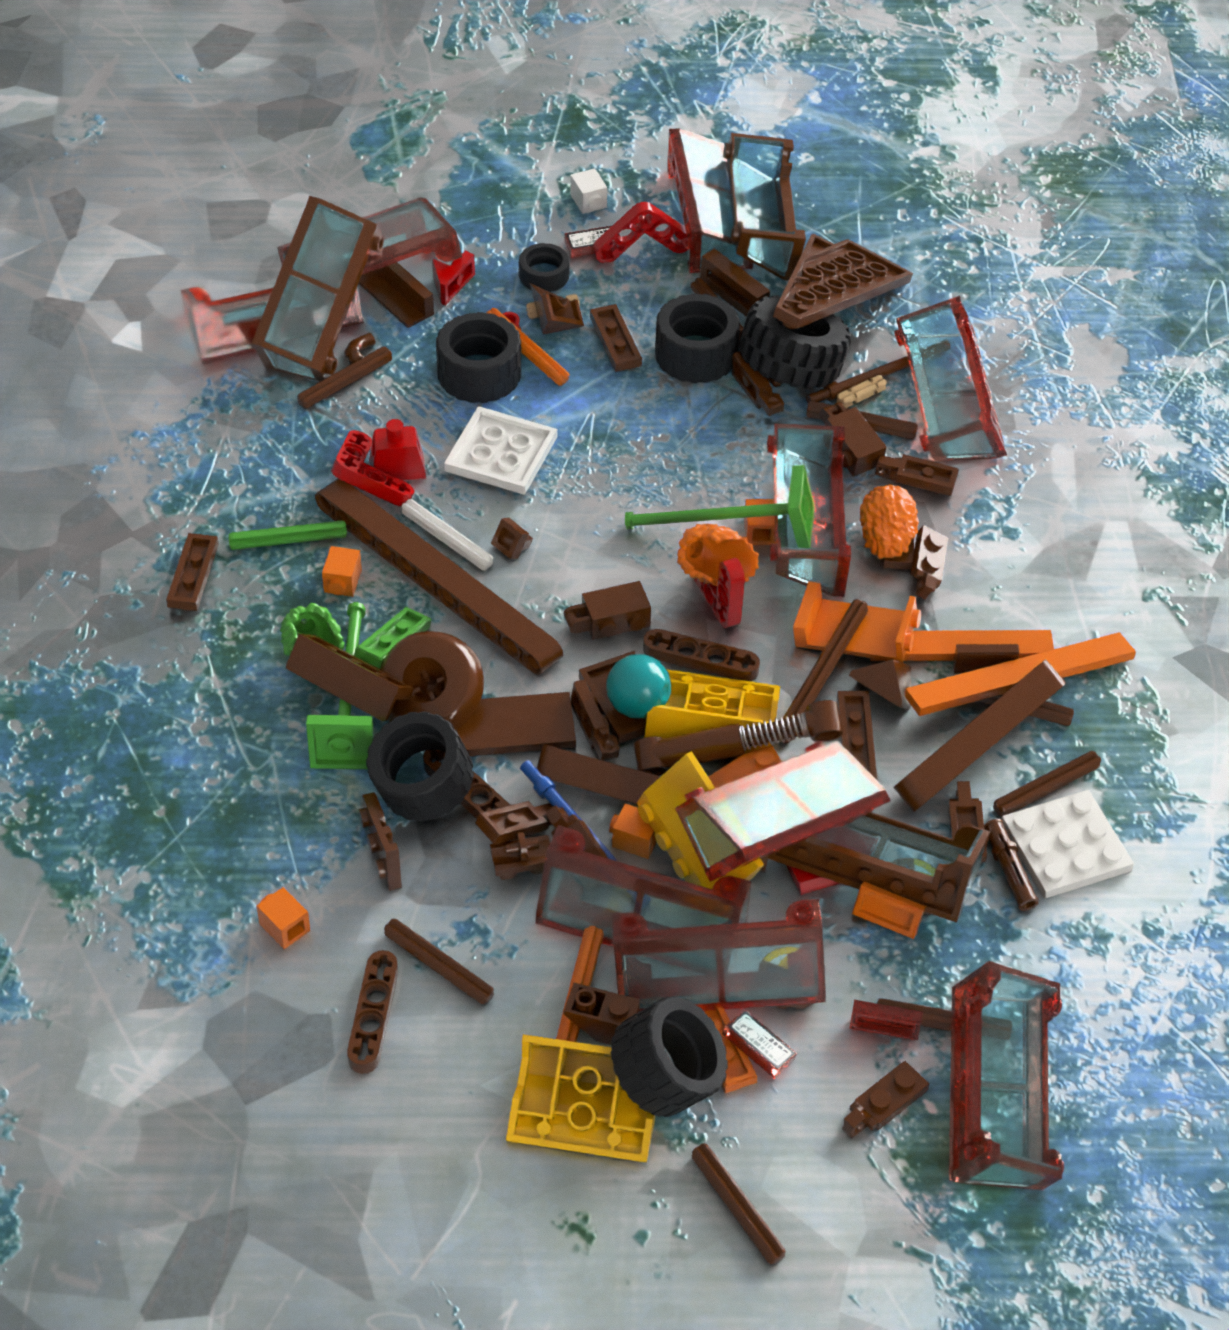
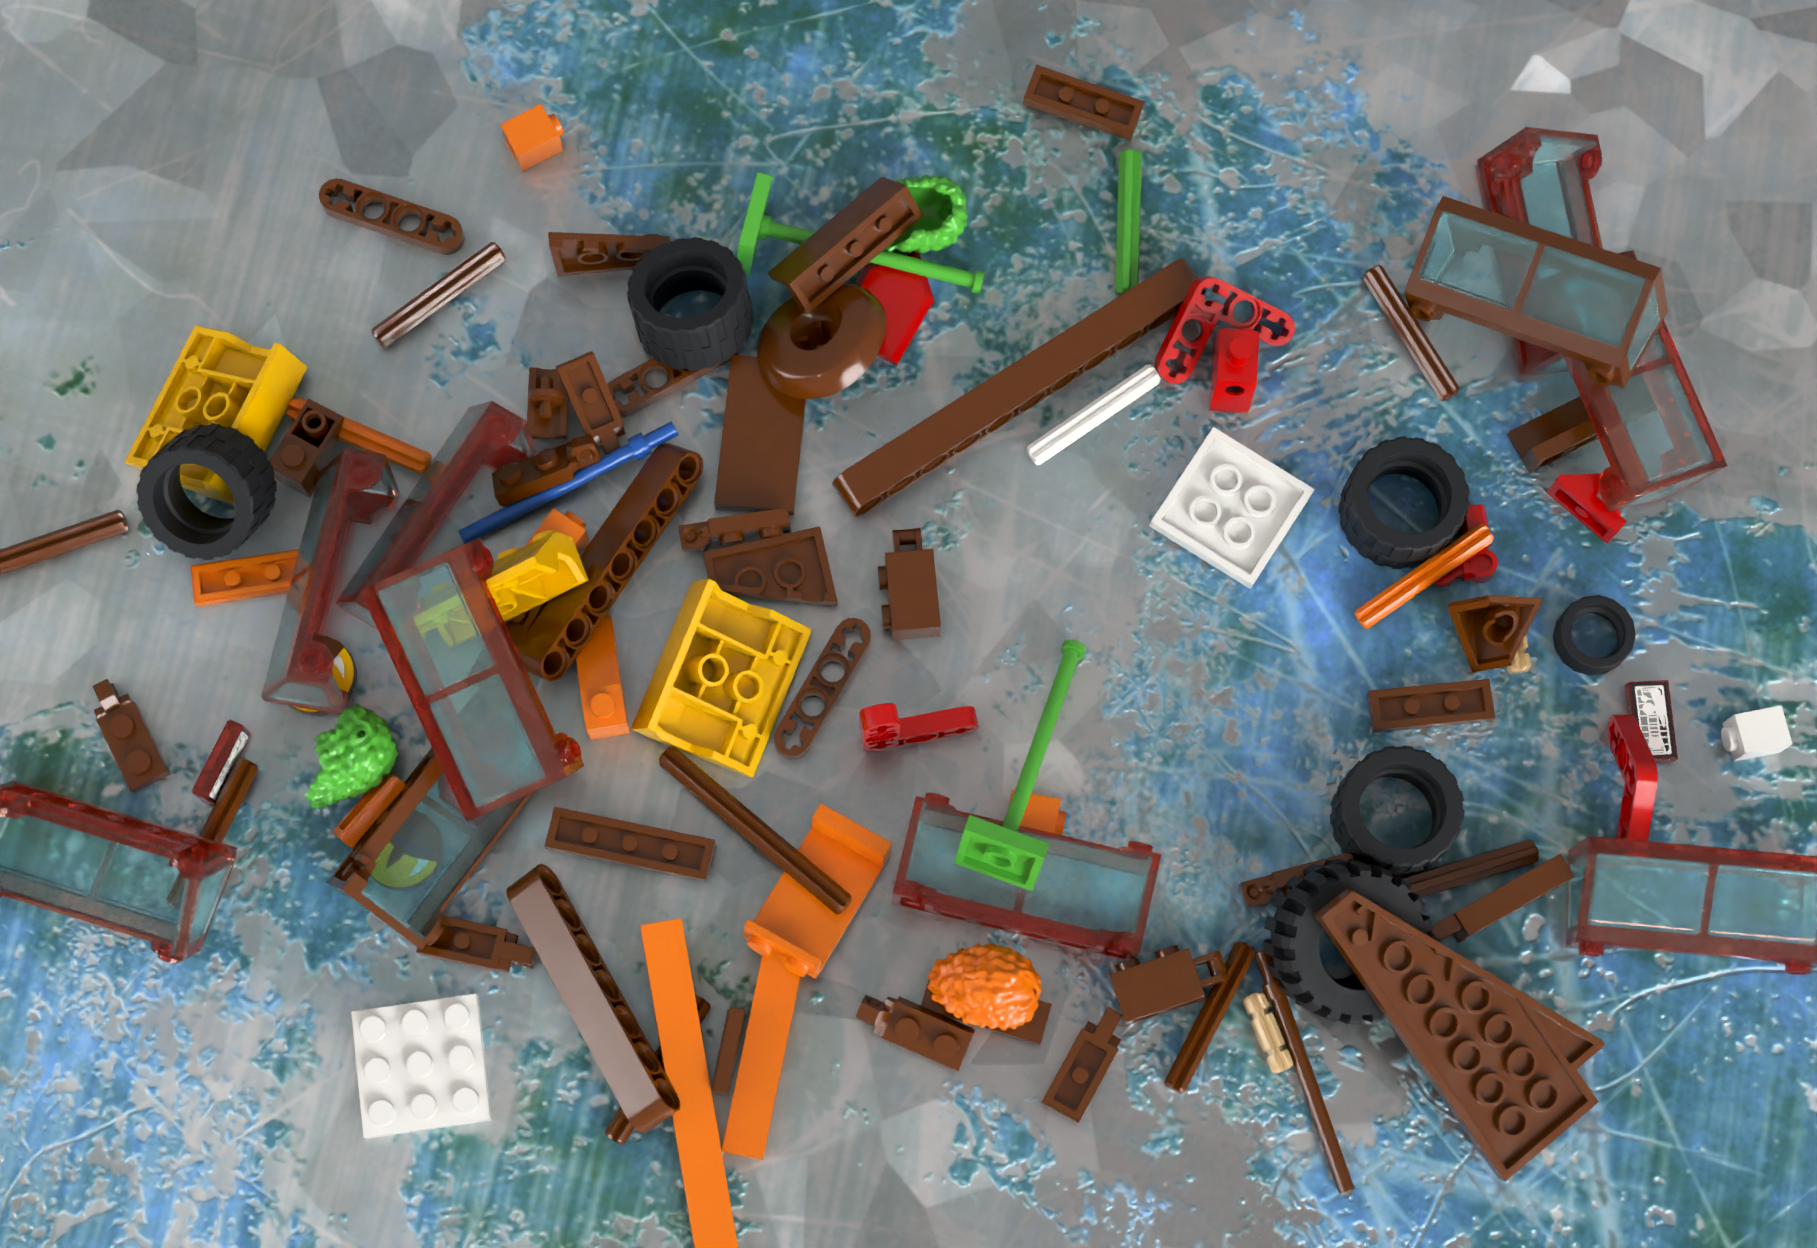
camera: 100 degrees right, 25 degrees up
orange brick [322,546,362,597] -> none
reddish brown arm [344,332,376,364] -> none
bright green tile [354,607,431,669] -> none
reddish brown tile [491,518,533,560] -> none
teal piece [606,654,671,718] -> none
reddish brown piece [634,700,843,776] -> none
orange piece [677,523,759,586] -> none
tile [721,1009,798,1078] -> none
windscreen [723,133,806,281] -> none
reddish brown slope [849,659,911,710] -> none
clear light blue windscreen [894,296,1007,461] -> none
reddish brown pin [984,819,1039,911] -> none
reddish brown axle [993,751,1101,817] -> none
none -> bright green piece [305,704,398,809]

